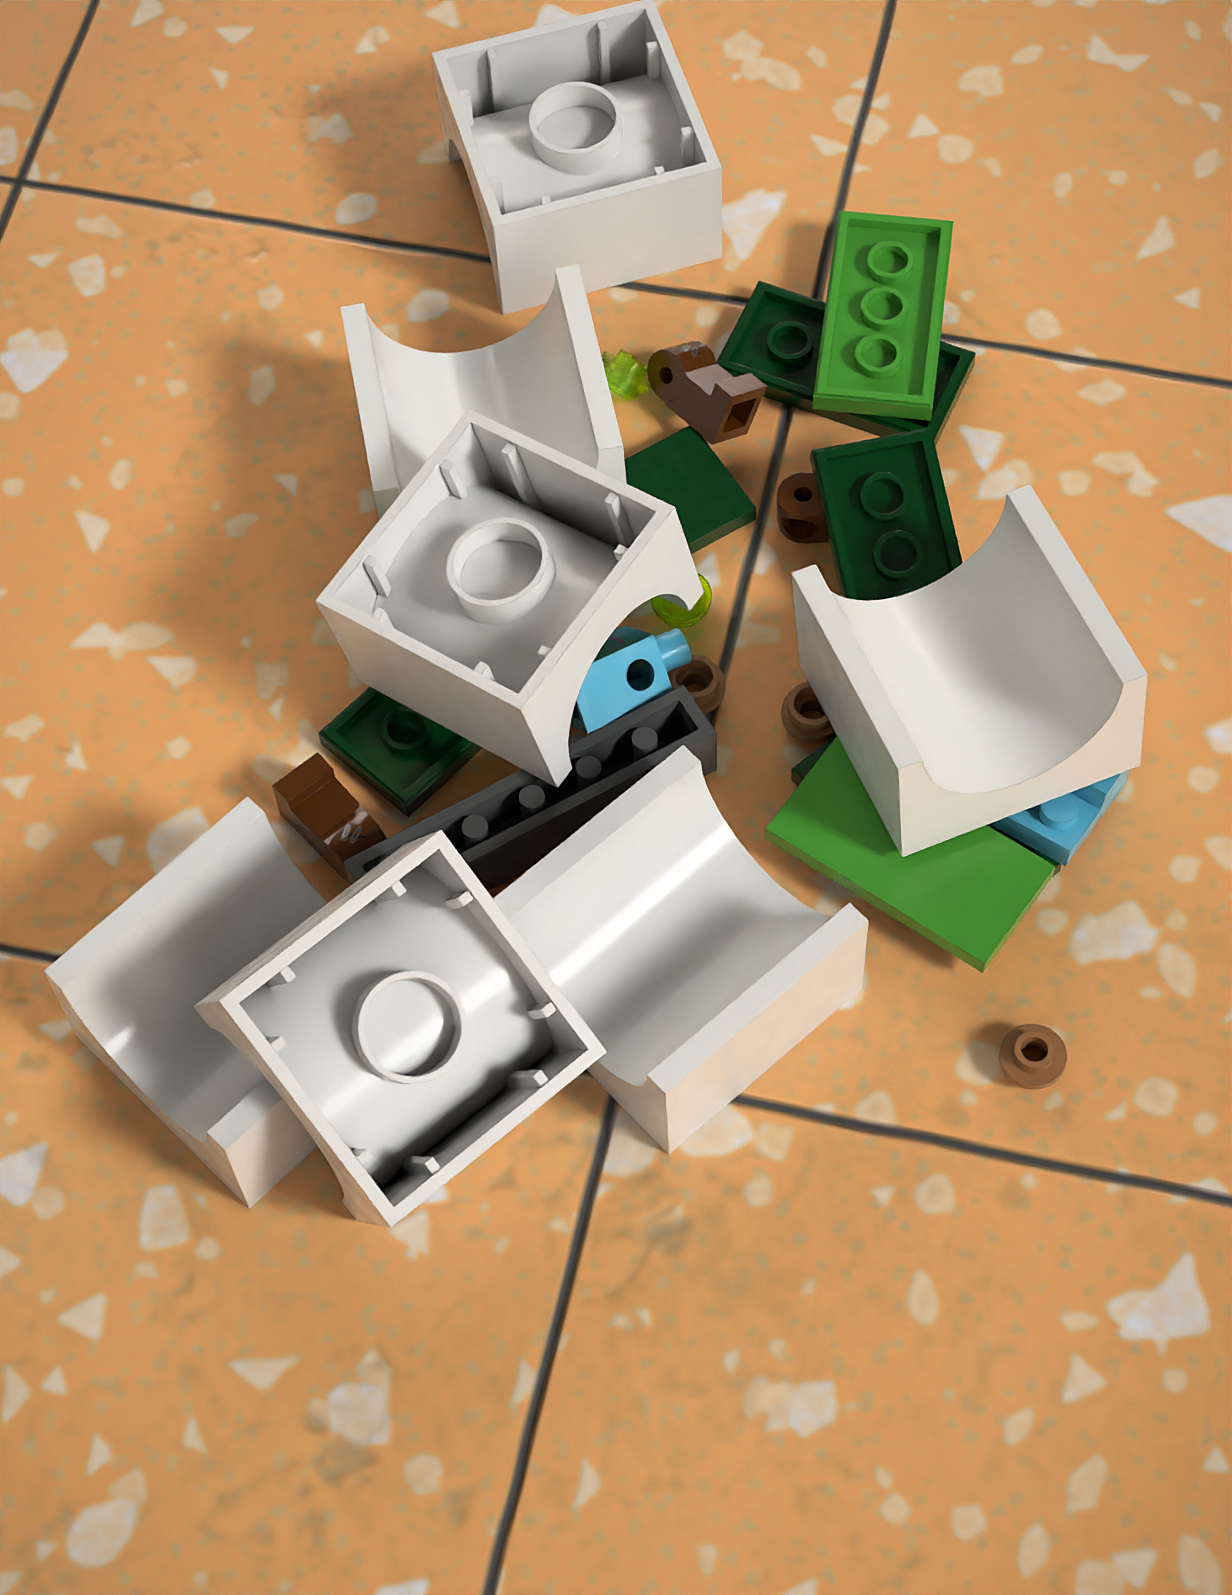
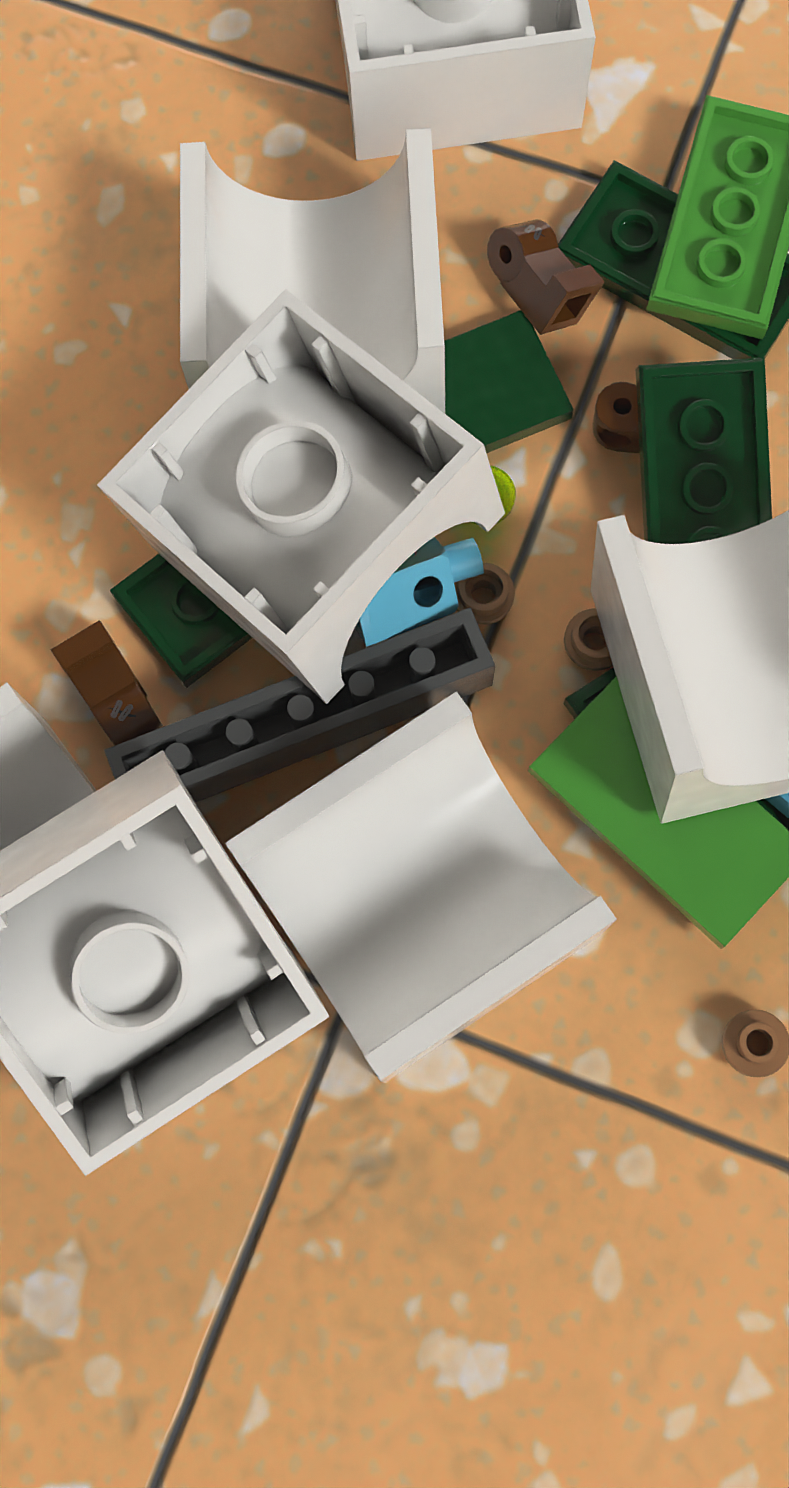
camera: 10 degrees right, 15 degrees up
clear neon green plate [601,349,651,402] -> none

